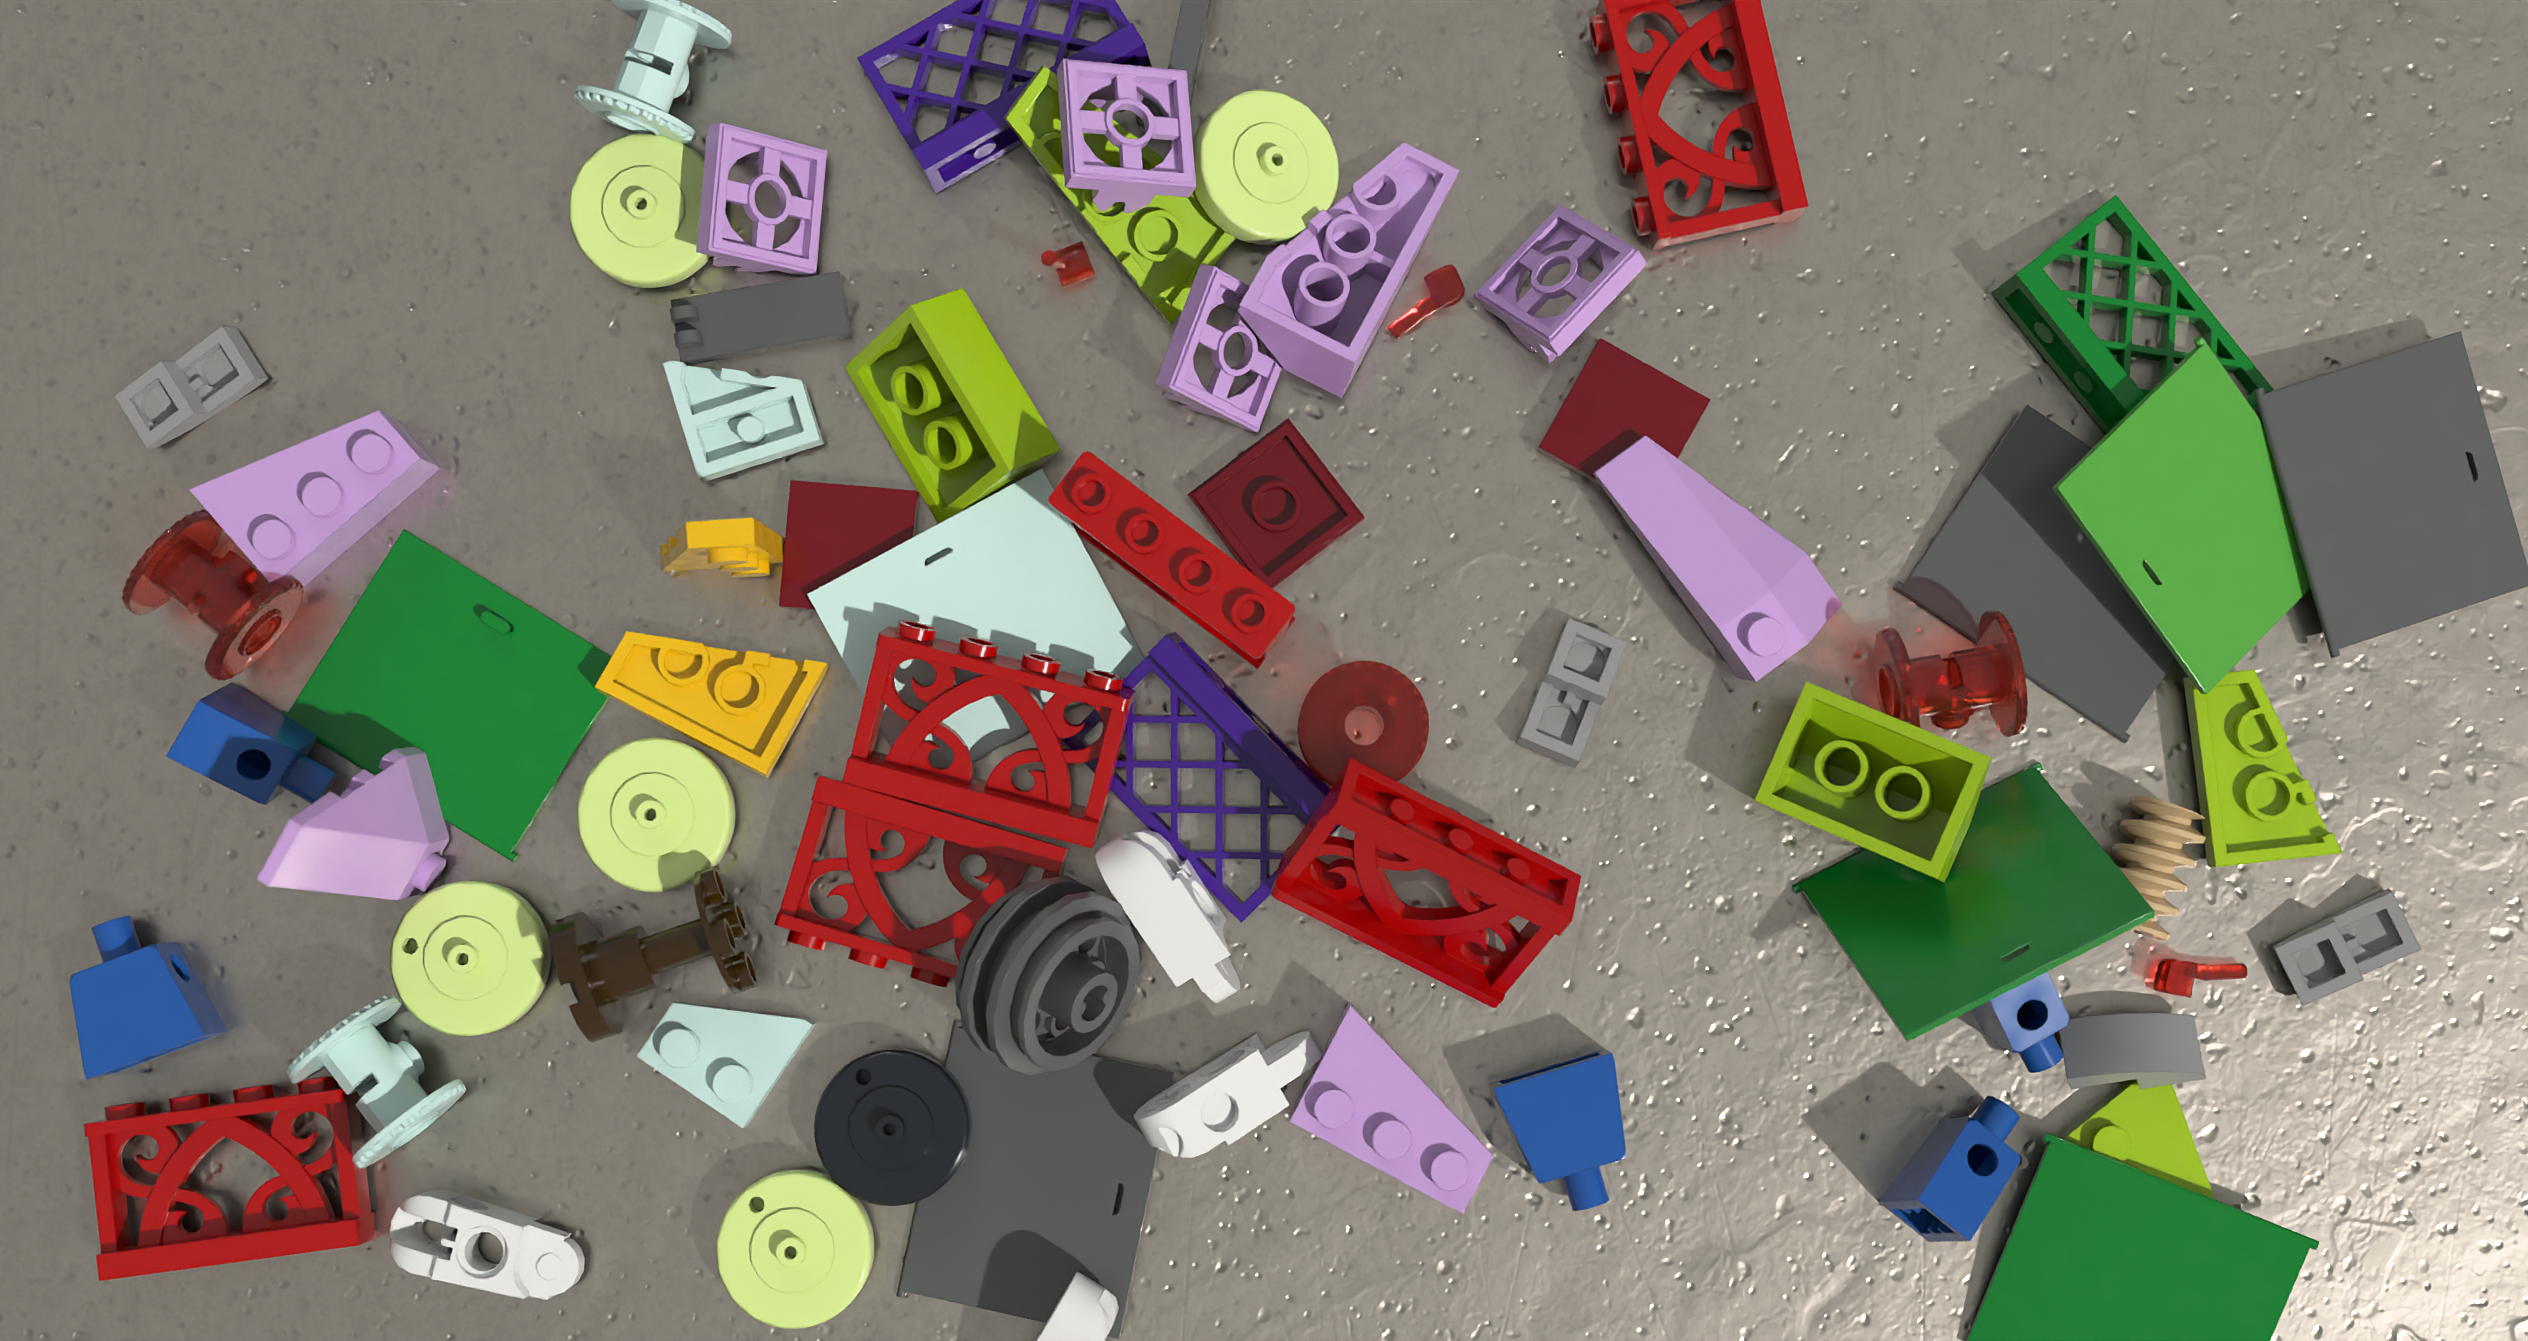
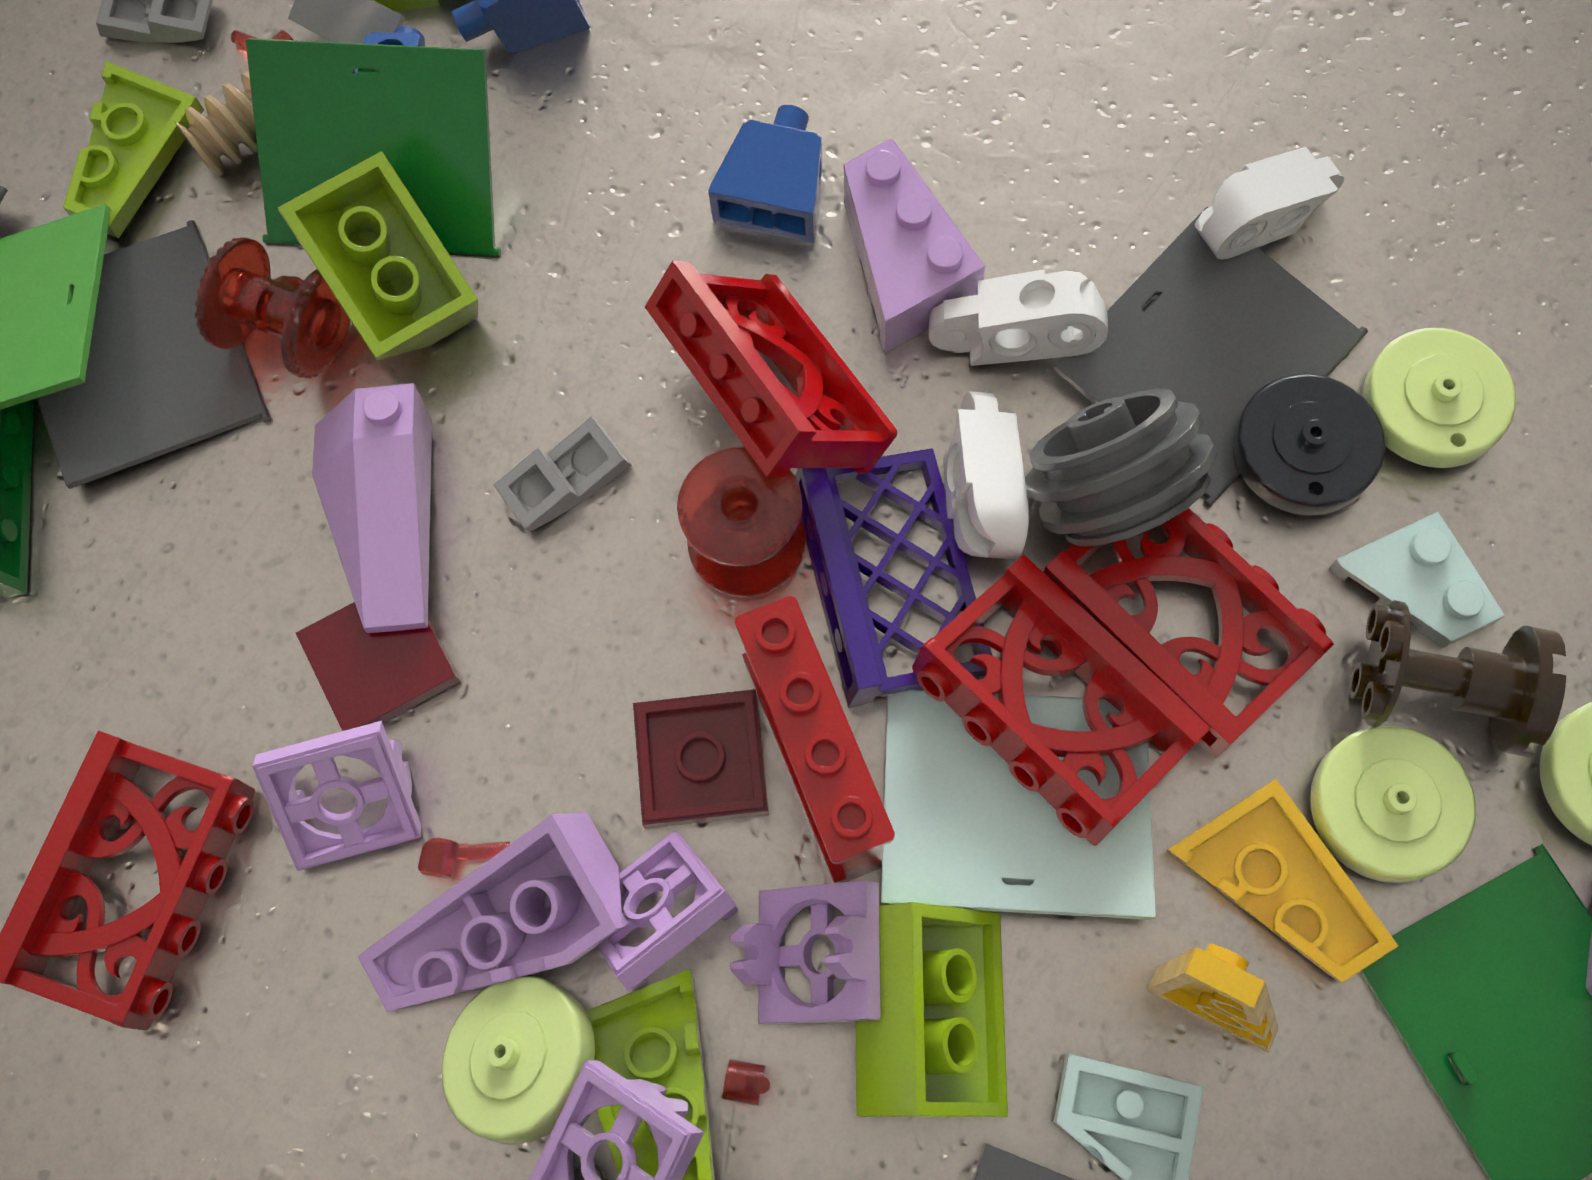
camera: 140 degrees left, 15 degrees down
dark red tile [779,480,919,611] -> none
none -> lavender piece [730,880,881,1025]

